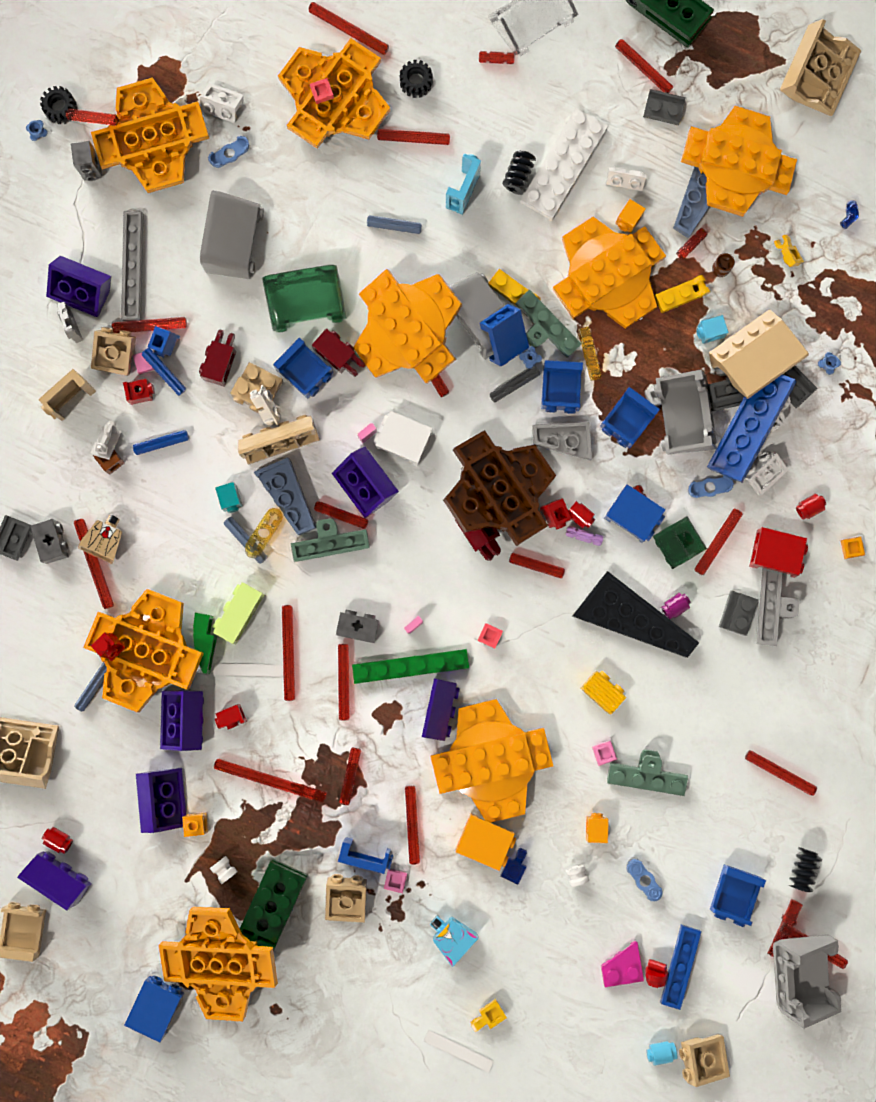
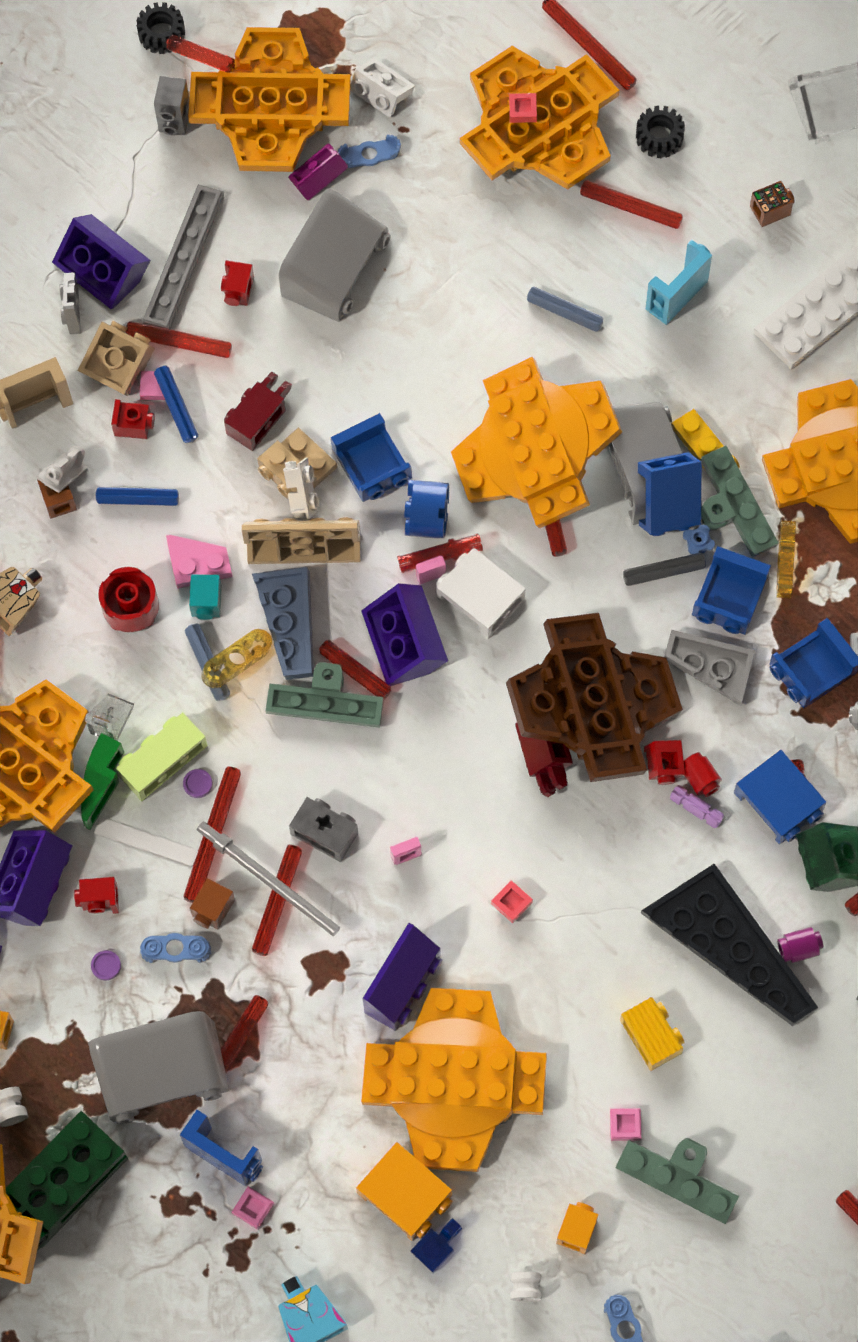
camera: 20 degrees right, 15 degrees down
medium blue plate [26,120,48,141] -> none
blue brick [148,326,180,358] -> none
clear red axle [214,759,326,802] -> none
clear green windscreen [262,265,347,332] -> none
dark red hinge [312,328,366,377] -> none
tan plate [325,874,367,923] -> none
green plate [352,649,469,684] -> none
clear red axle [405,785,420,865] -> none
clear red axle [479,51,515,64] -> none
black piece [502,150,536,195] -> none
clear red axle [509,553,565,578] -> none
none -> clear slope [85,693,134,741]
none -> light grey windscreen [88,1011,229,1124]
none -> medium lavender piece [91,950,121,981]
none -> red brick [98,567,159,632]
none -> medium blue piece [140,933,211,963]
none -> bright pink wing [166,535,232,589]
none -> medium lavender piece [183,769,212,798]
none -> dark orange brick [190,878,235,930]
none -> light grey bar [197,821,340,936]
none -> red brick [221,260,254,306]
none -> magenta slope [288,143,348,200]
none -> clear red pin [397,533,483,573]
none -> blue brick [404,480,449,539]
none -> brick [750,181,795,227]

